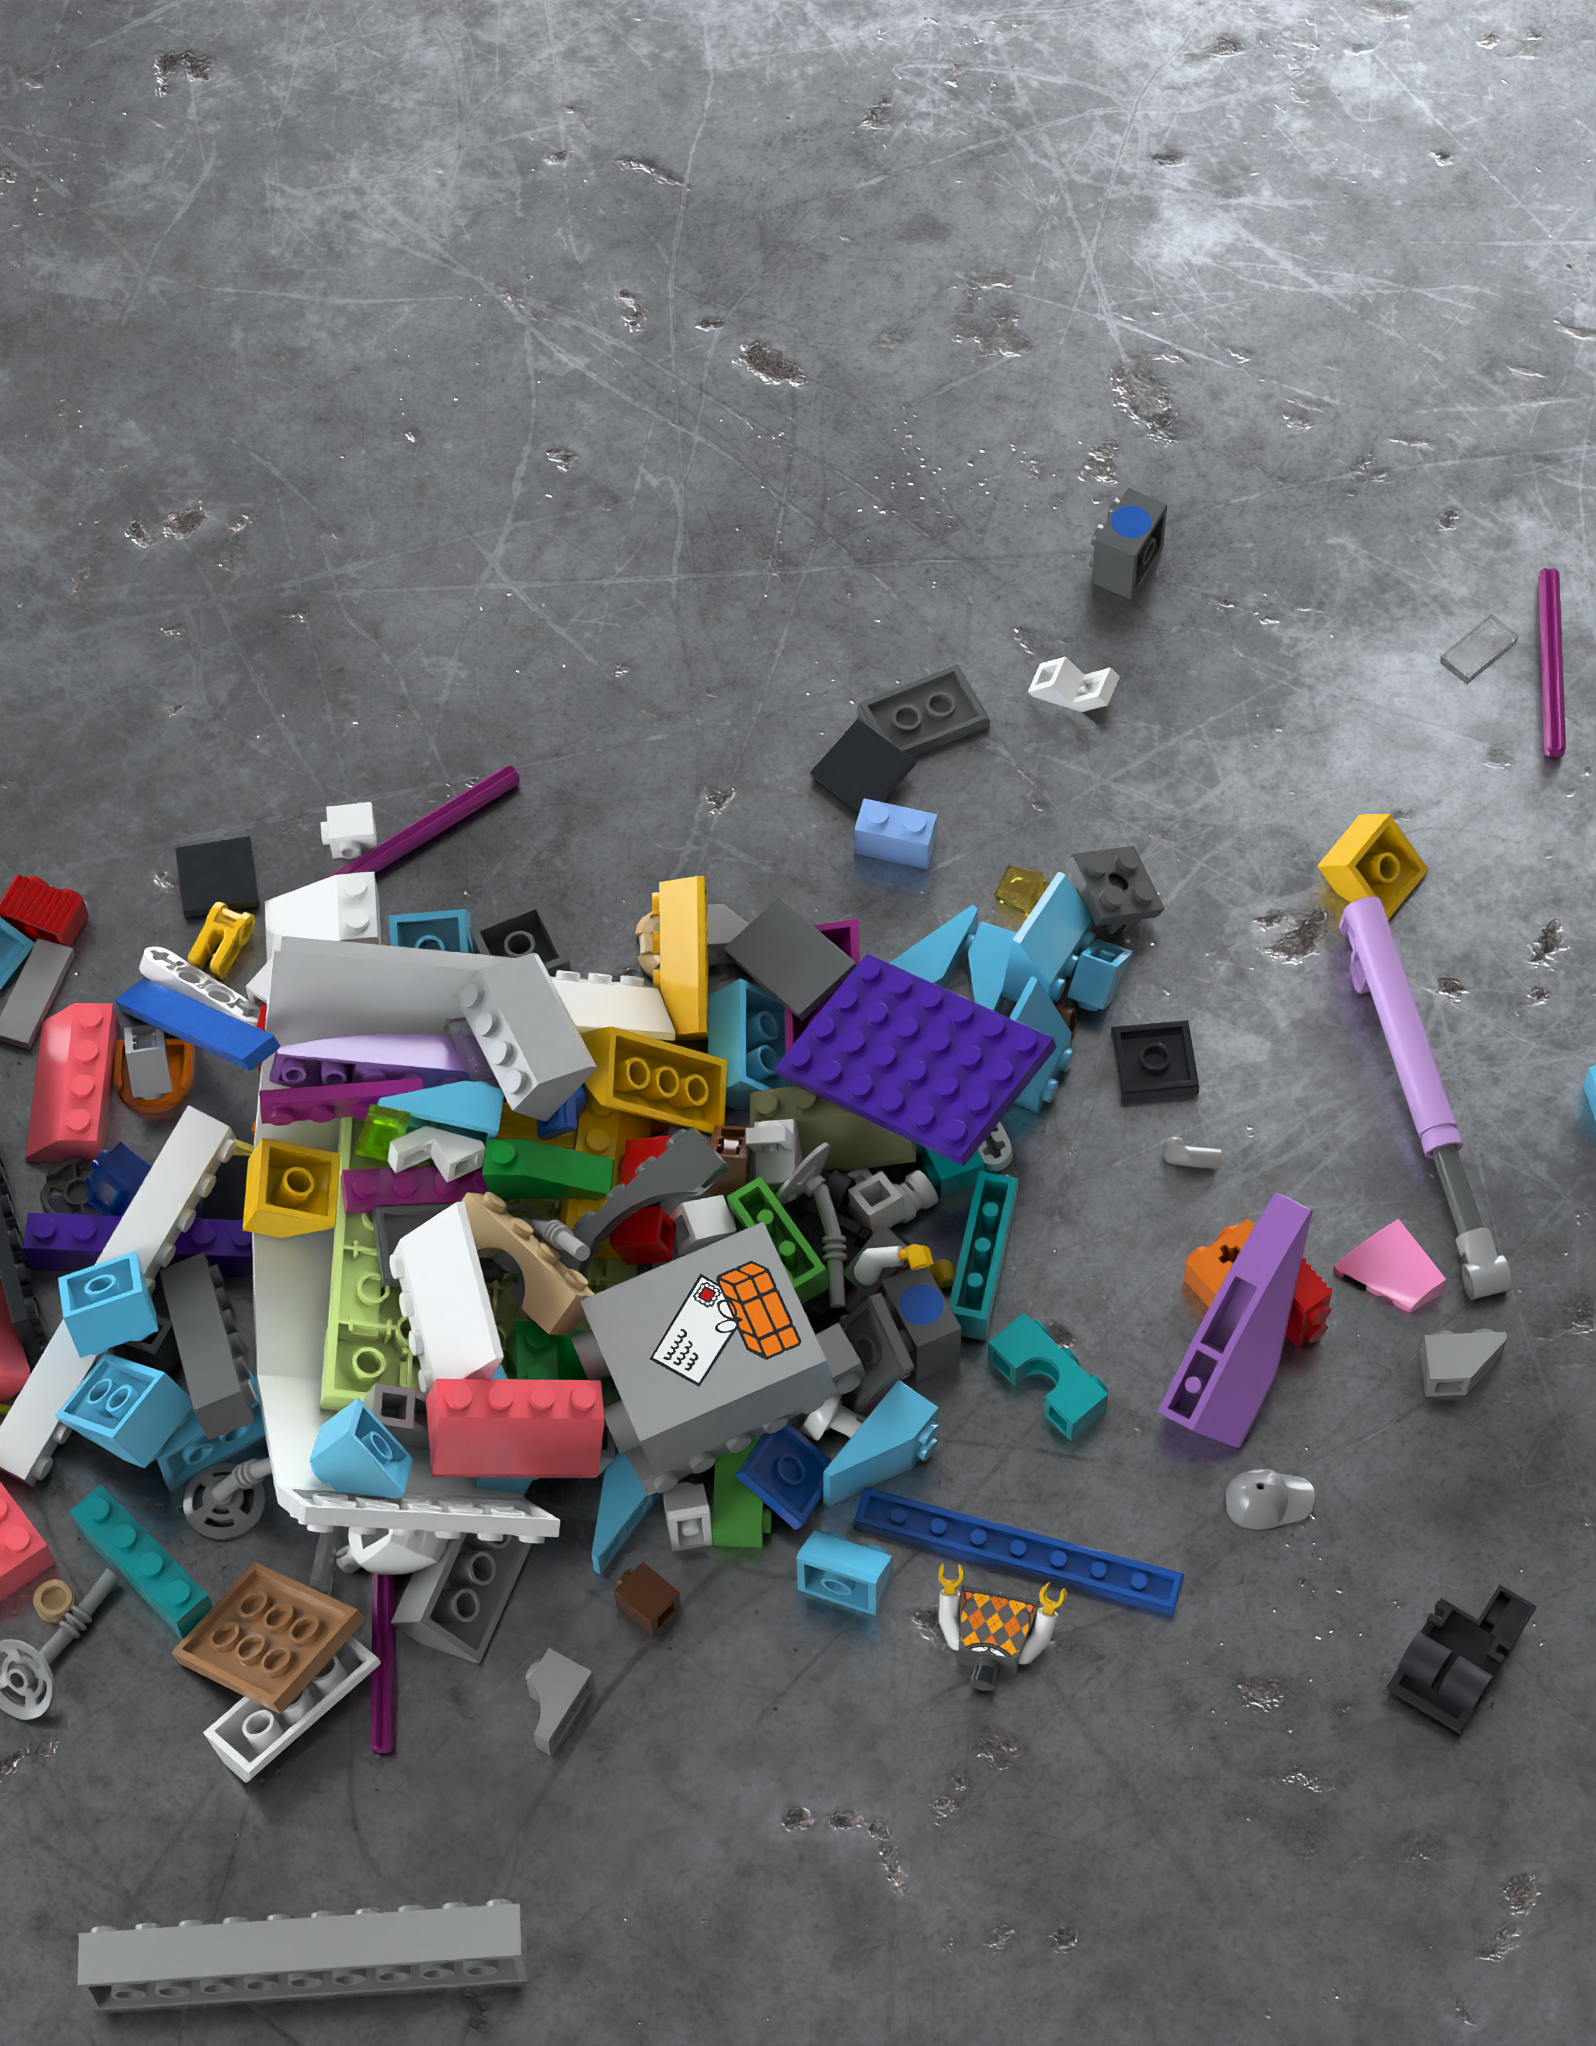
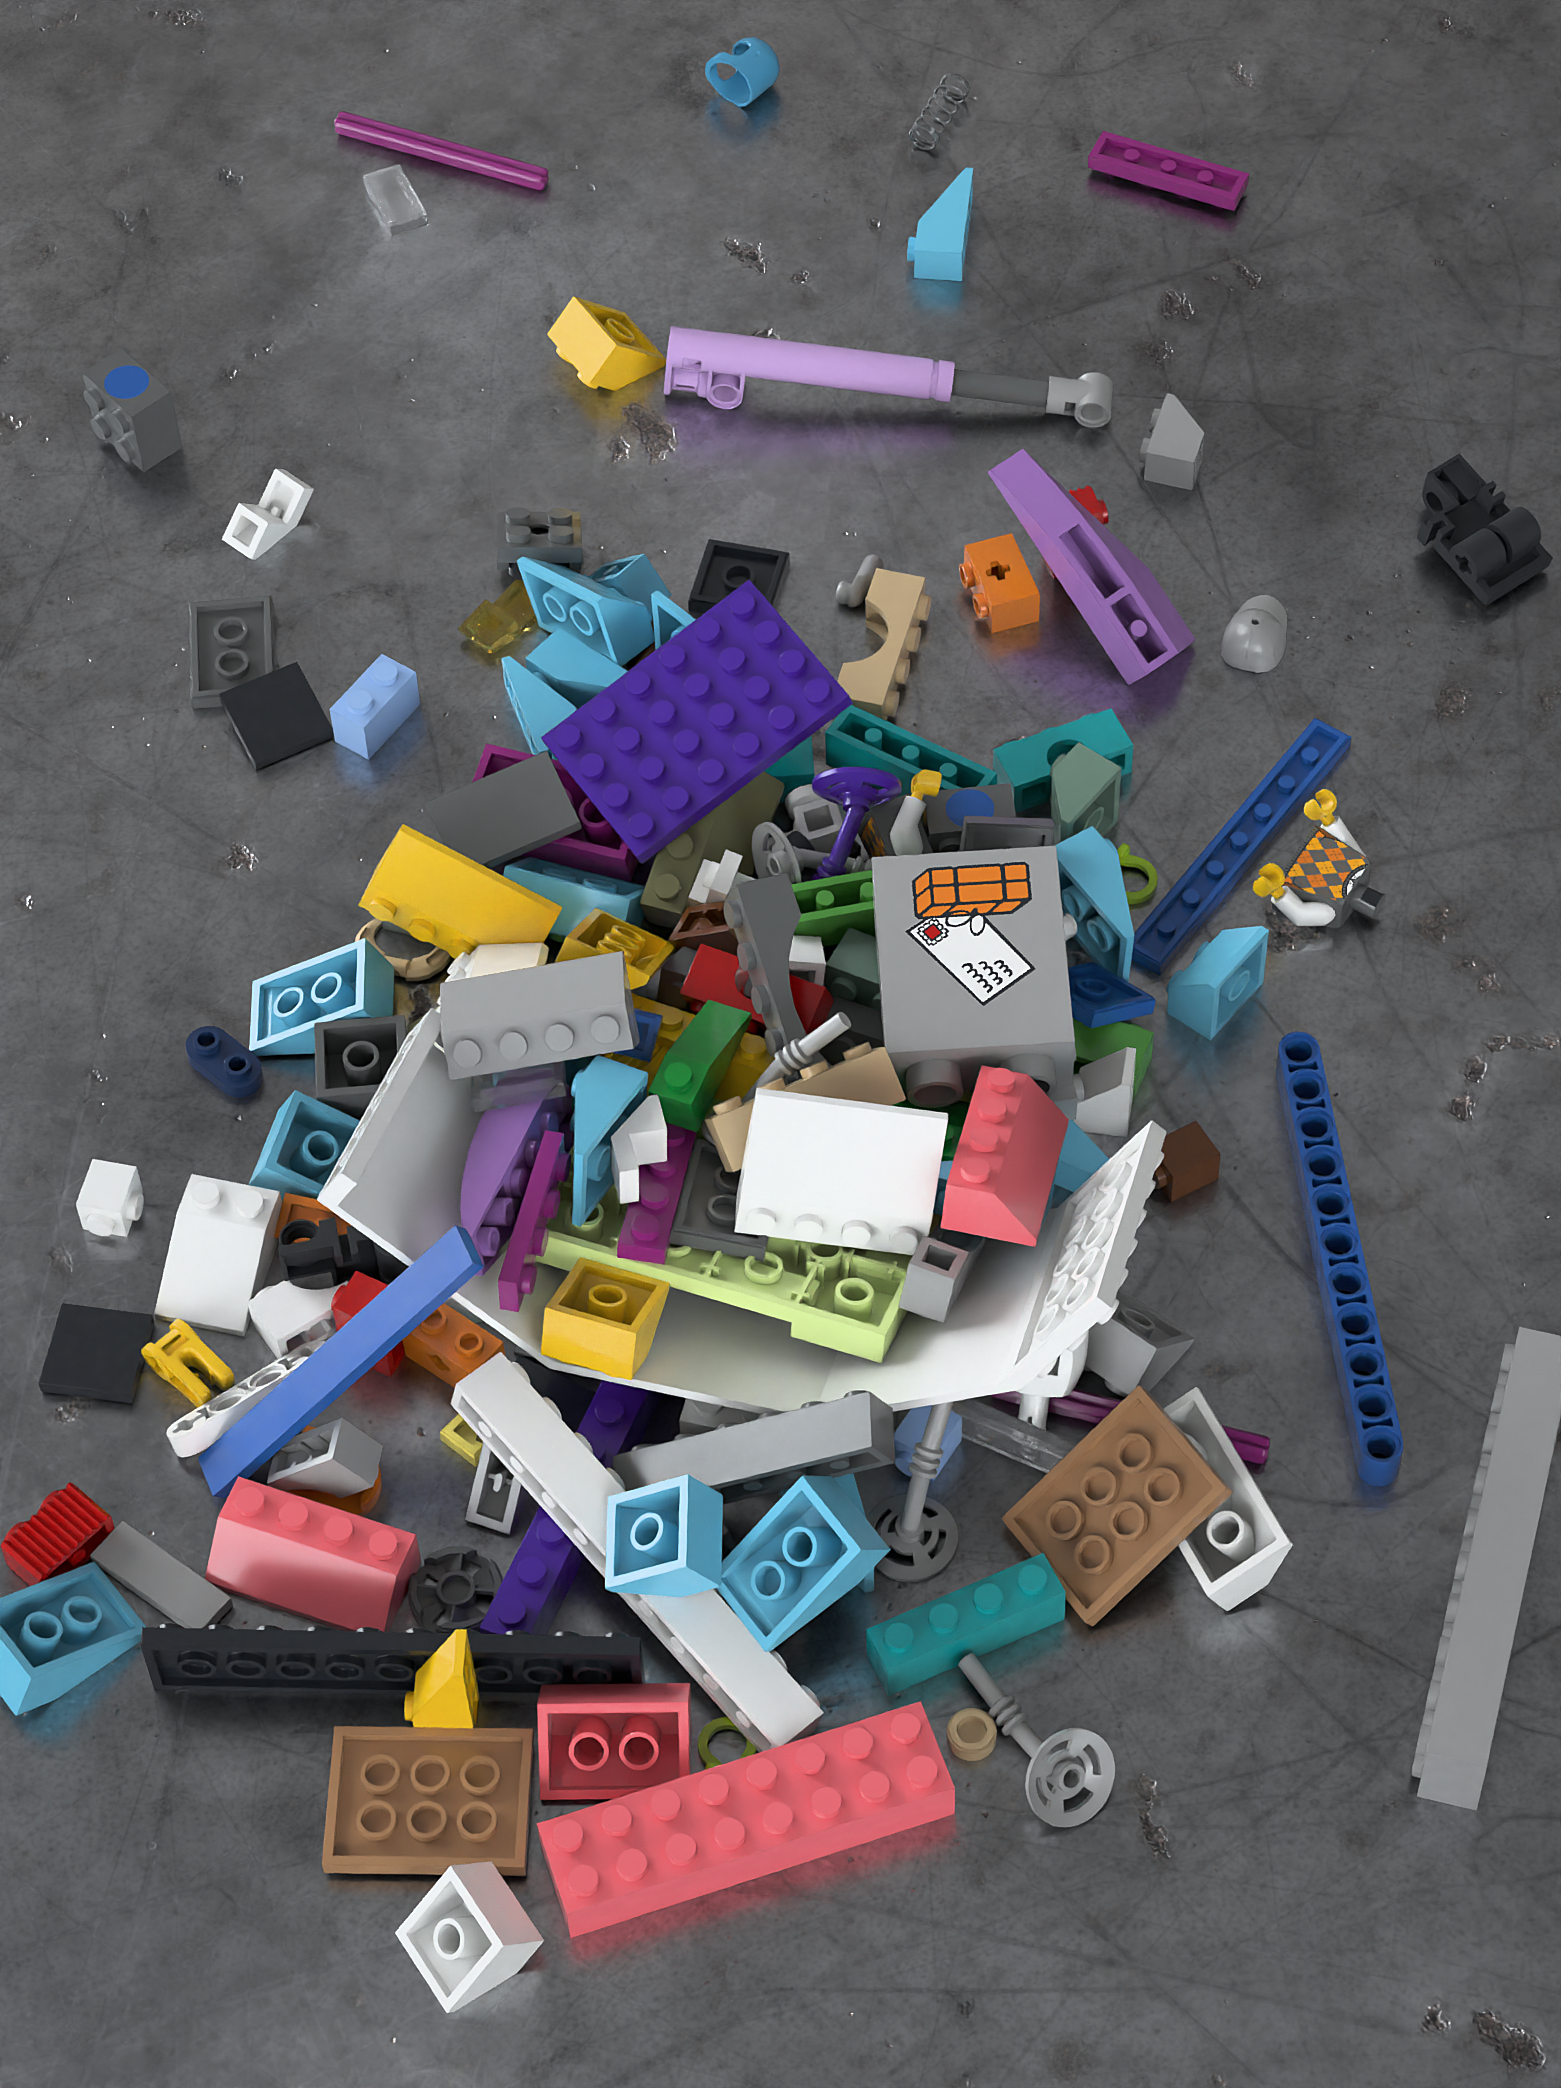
camera: 70 degrees left, 5 degrees down
clear blue window [84,1141,152,1216] -> none
medium azure slope [309,1397,414,1499] -> none
magenta axle [327,765,520,878] -> none
clear neon green tile [355,1104,410,1161] -> none
light grey arch [526,1648,595,1756] -> none
bright pink slope [1333,1219,1446,1313] -> none
none -> dark blue plate [185,1026,263,1098]
none -> medium azure slope [249,938,394,1056]
none -> dark purple dish [812,767,902,880]
none -> tan arch [833,568,931,721]
none -> sand green slope [1049,742,1121,846]
none -> lime piece [1117,843,1158,905]
none -> blue beam [1276,1031,1403,1487]

